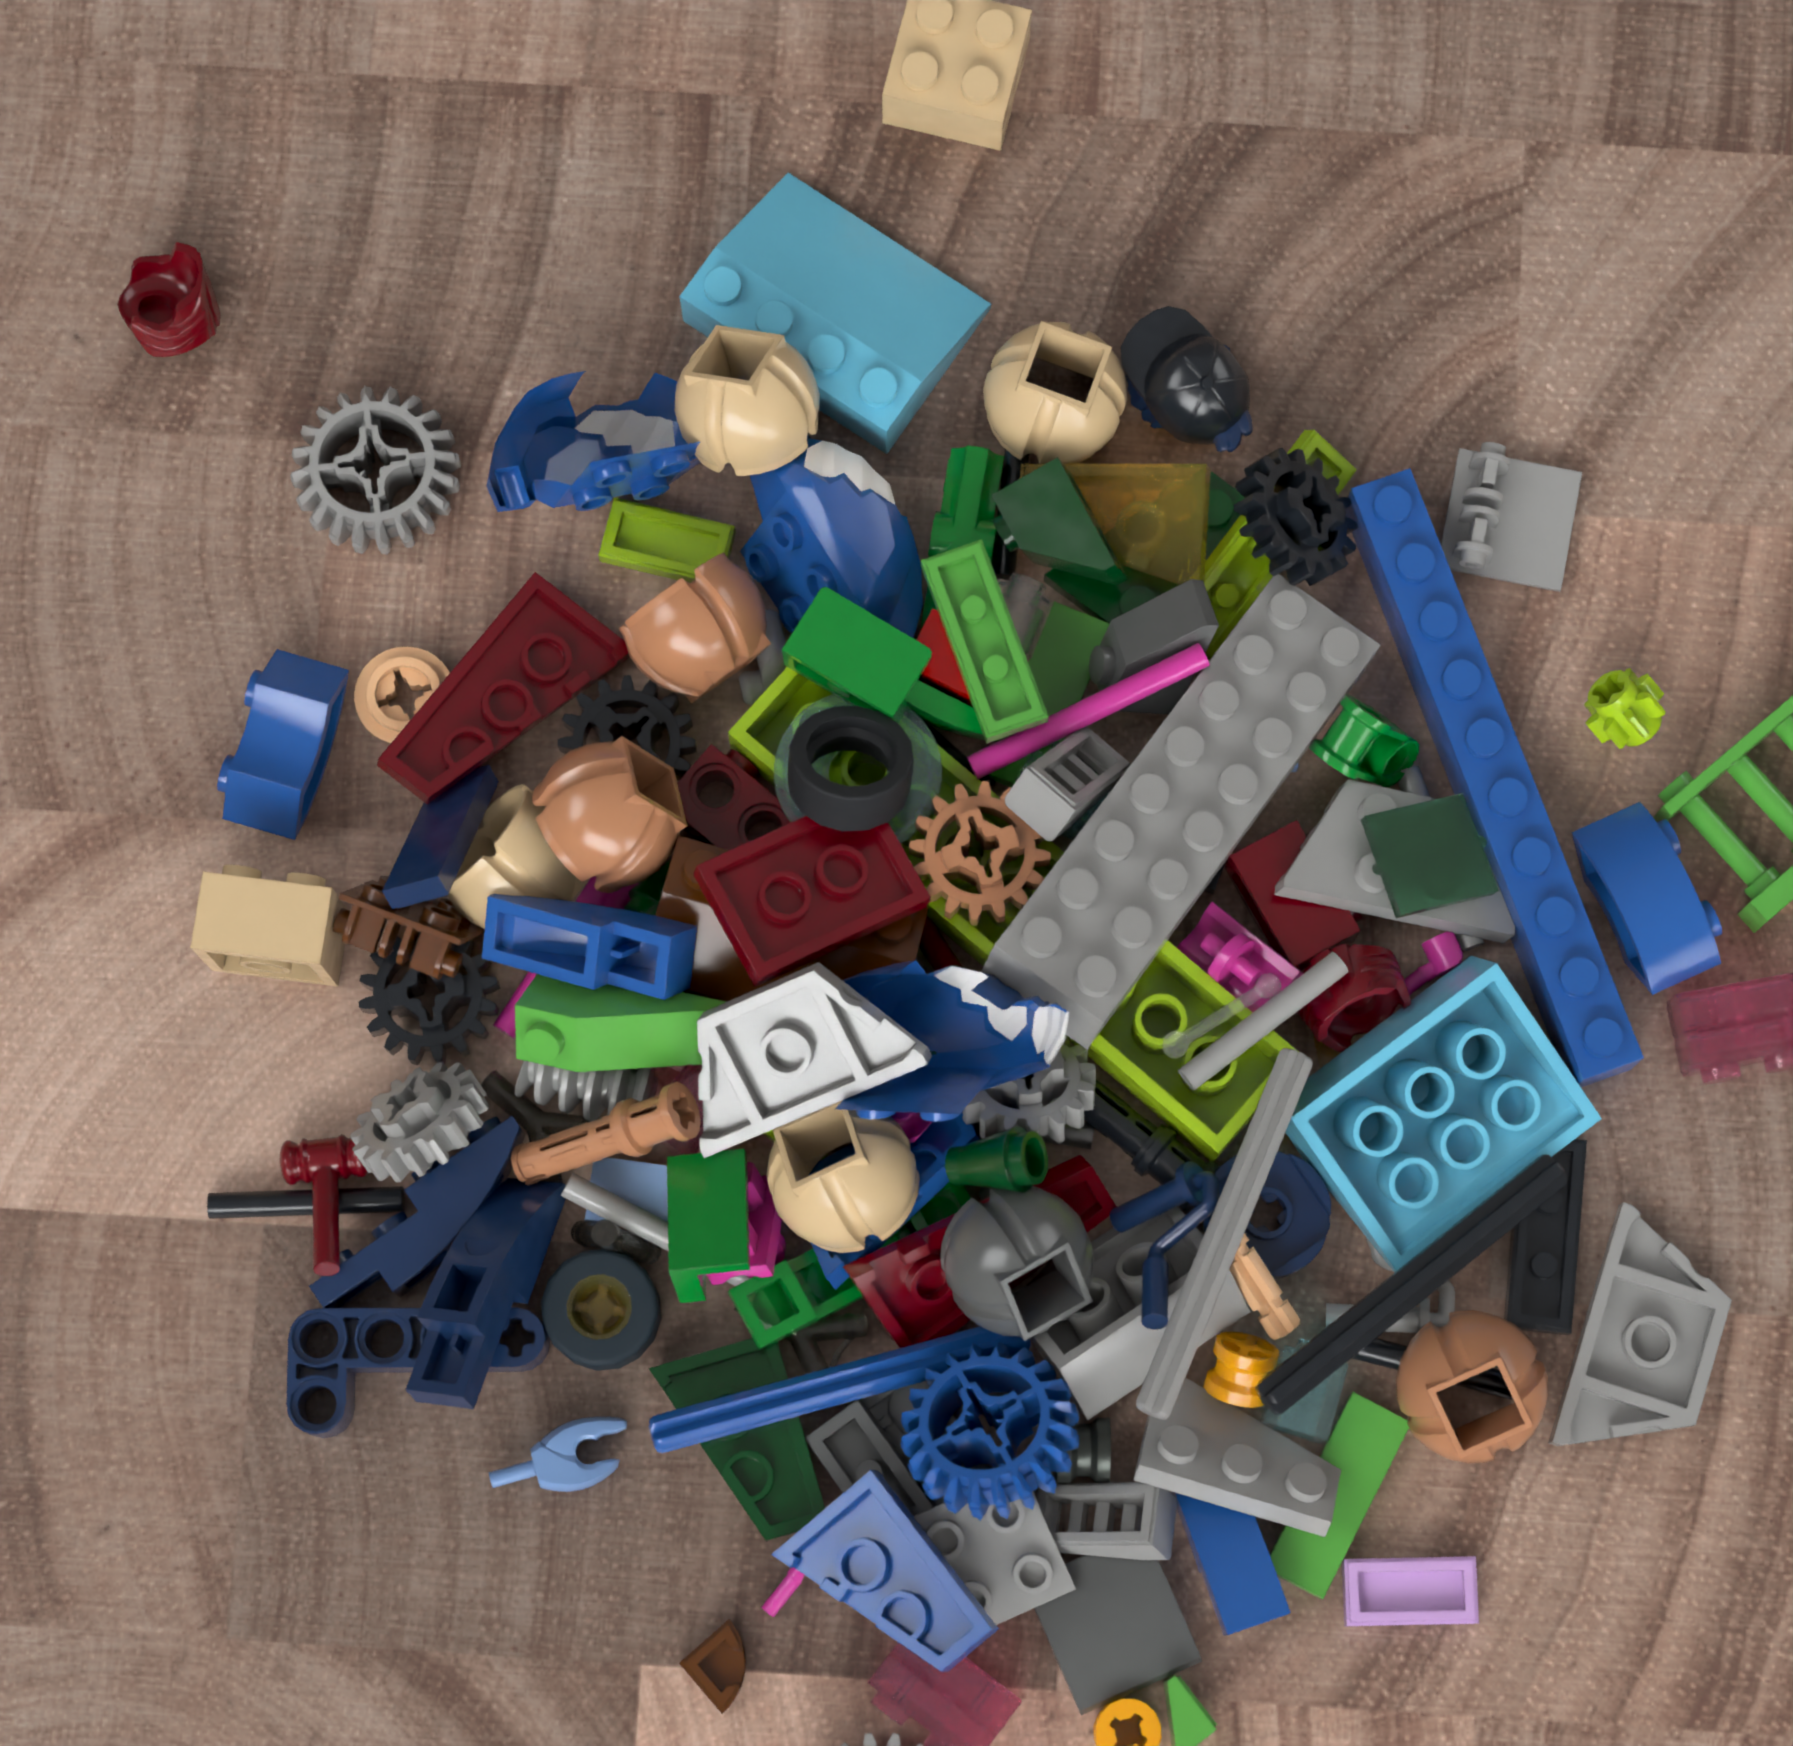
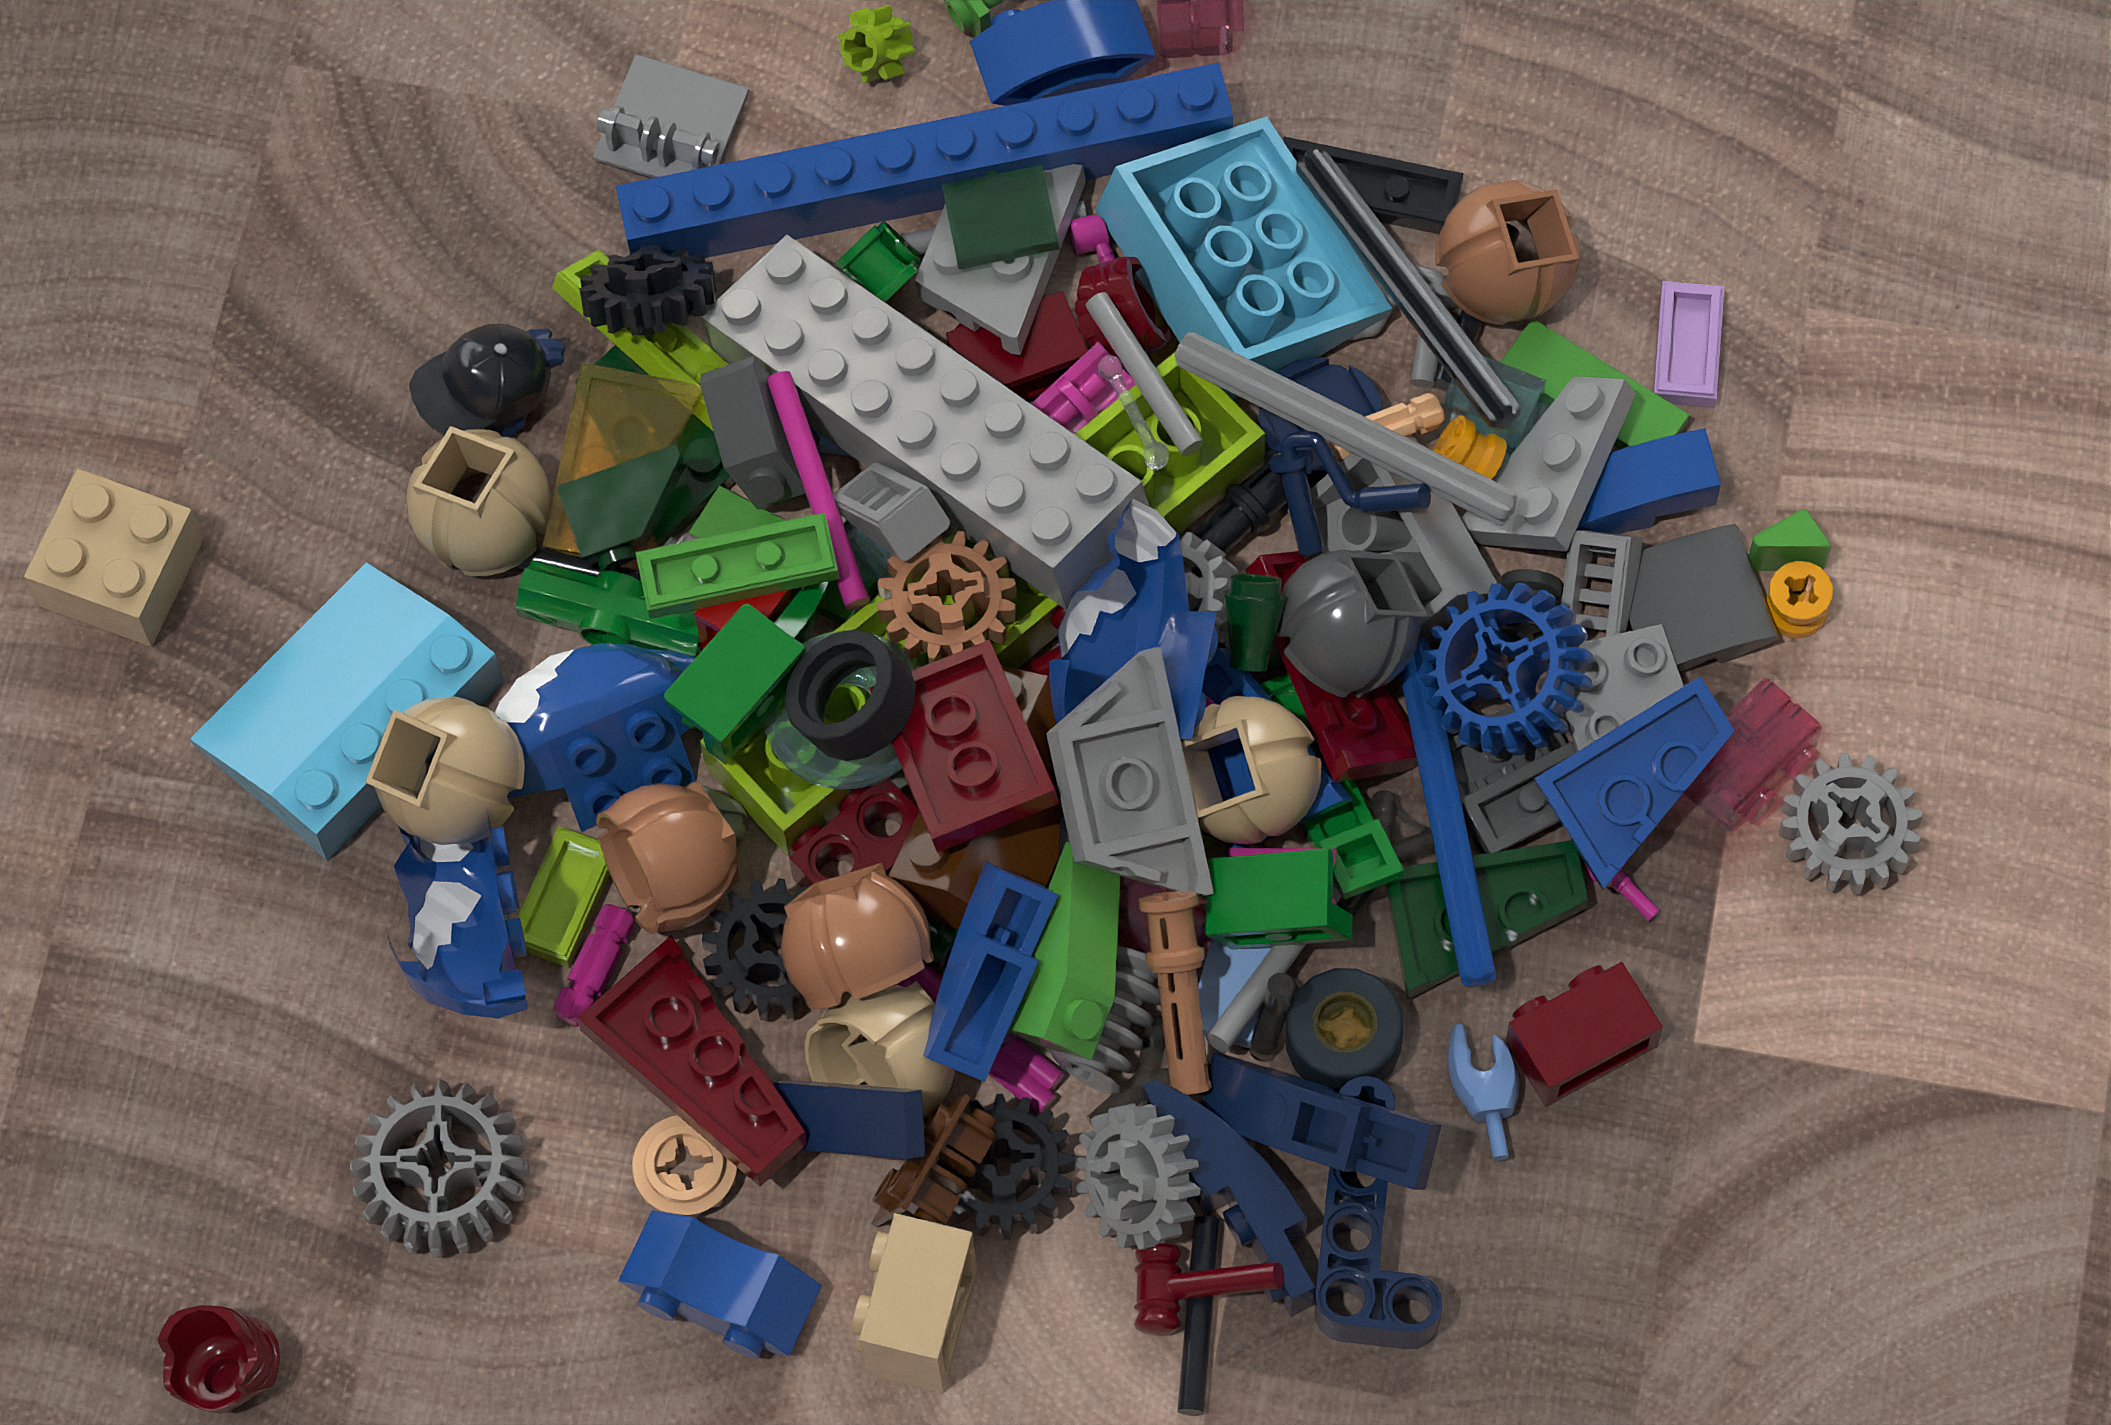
camera: 80 degrees left, 10 degrees down
reddish brown tile [679,1619,746,1714] -> none
light grey wing [1548,1202,1732,1446] -> none
none -> dark pink axle [554,904,635,1027]
none -> dark red piece [1505,962,1663,1108]

